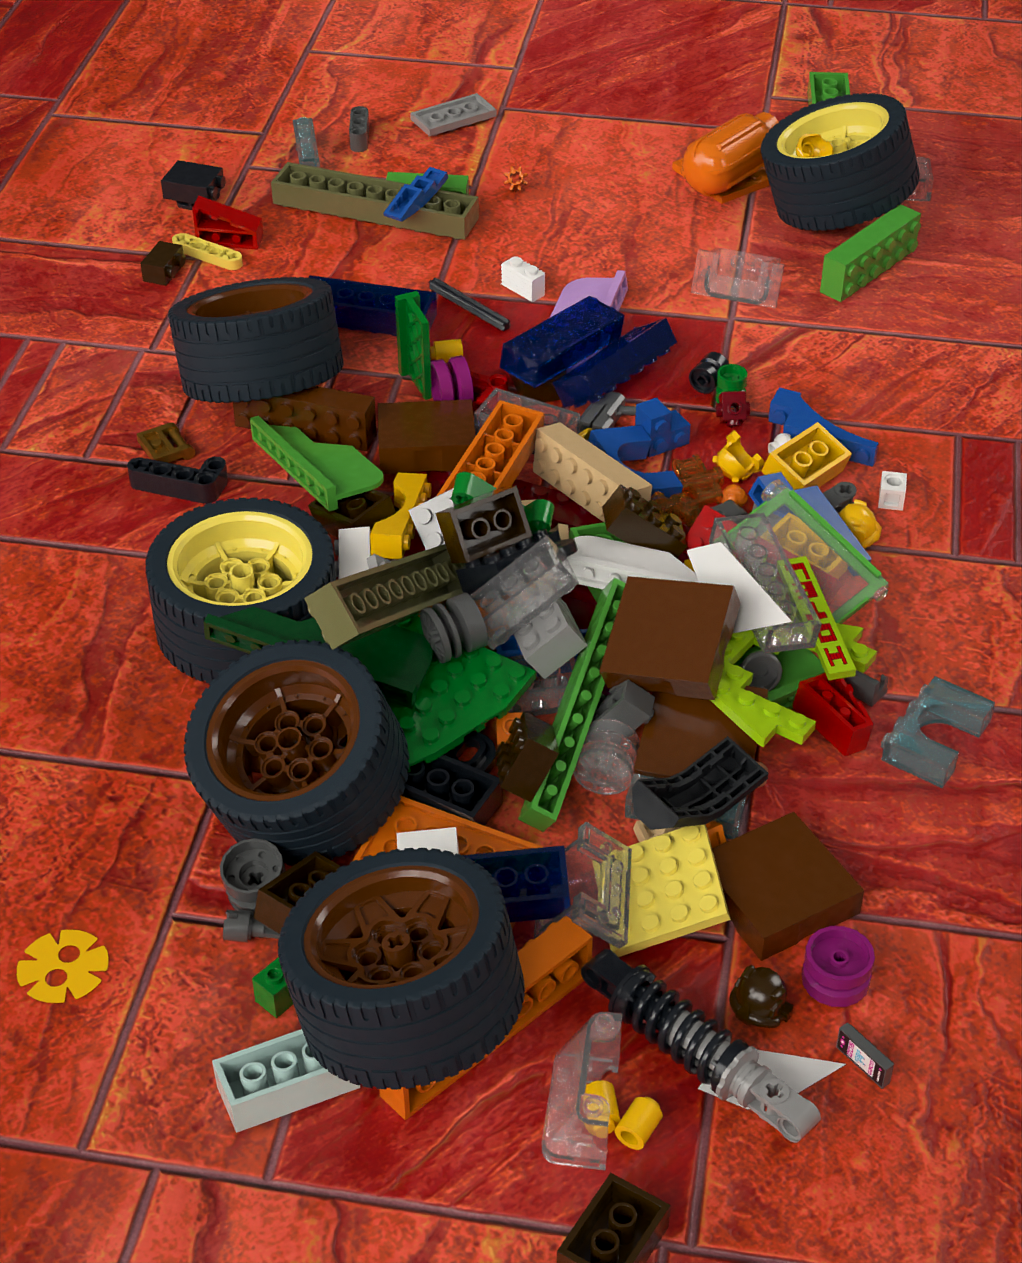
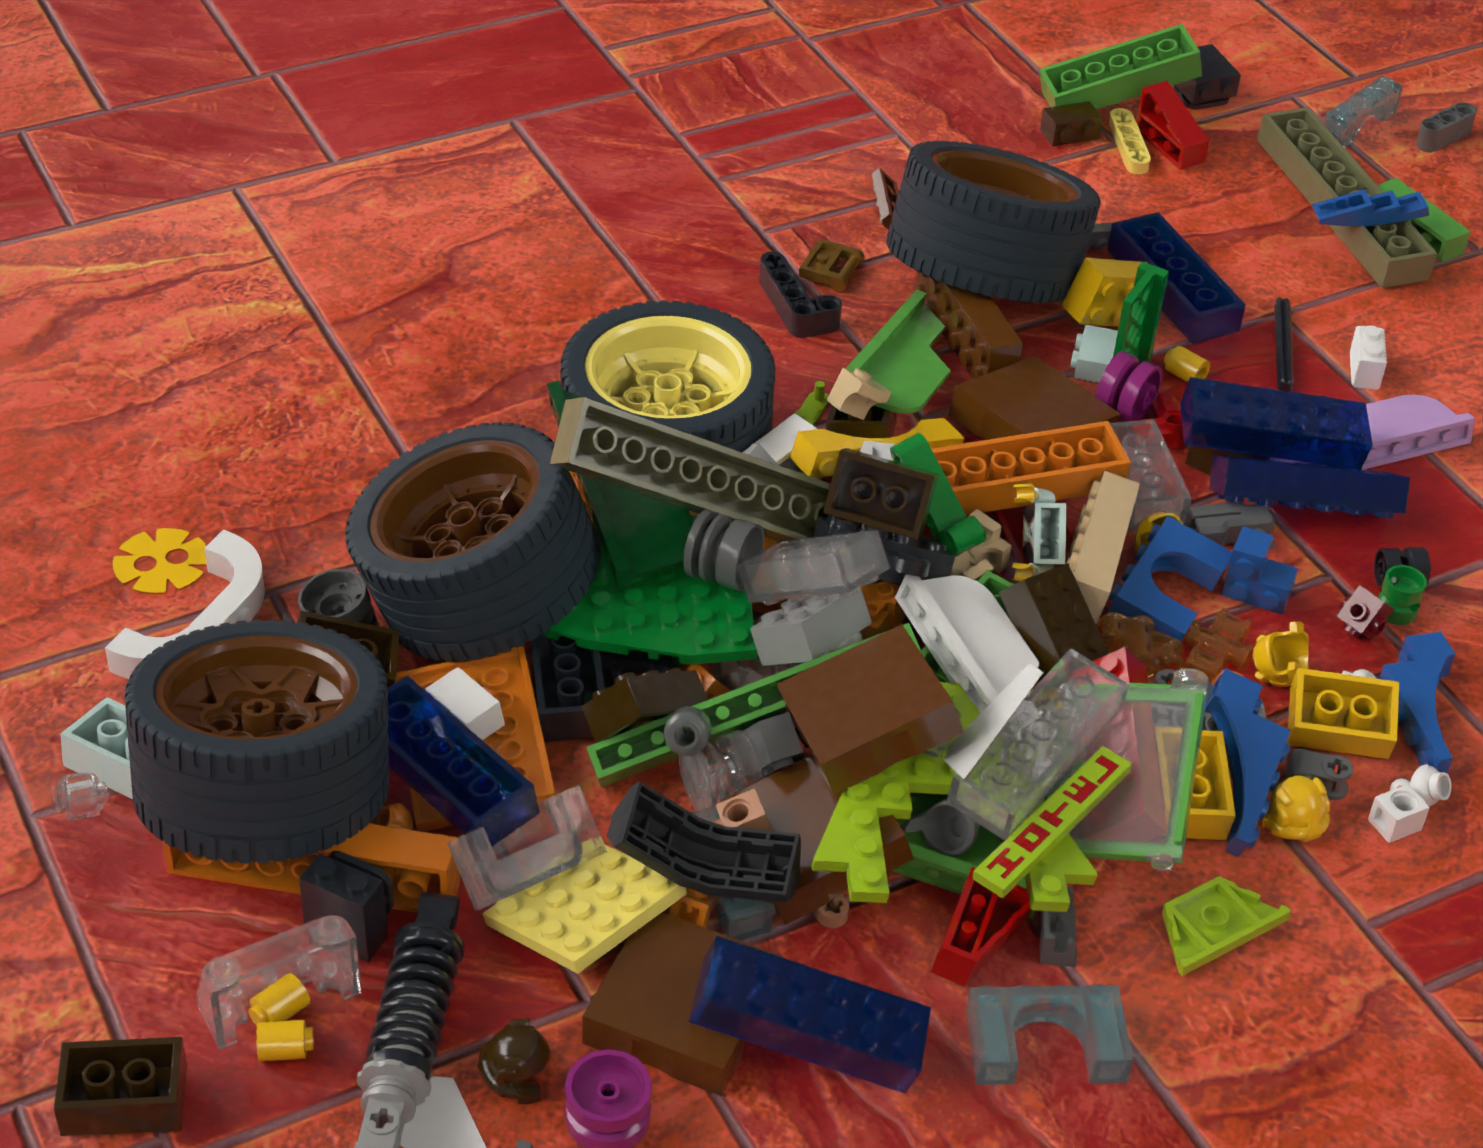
camera: 50 degrees right, 0 degrees up
none -> clear head [52,772,109,821]
none -> white arch [105,530,265,679]
none -> black brick [299,851,394,963]
none -> dark grey head [664,706,712,756]
none -> clear blue brick [689,935,931,1094]
none -> nougat brick [714,788,773,831]
none -> tan brick [827,368,892,420]
none -> reddish brown plate [872,168,899,230]
none -> light aqua torso [1012,483,1066,582]
none -> bright green brick [1039,24,1202,110]
none -> yellow brick [1061,258,1147,327]
none -> light aqua brick [1070,325,1118,383]
none -> lime wing [1162,876,1291,976]
none -> white animal [1390,764,1452,806]

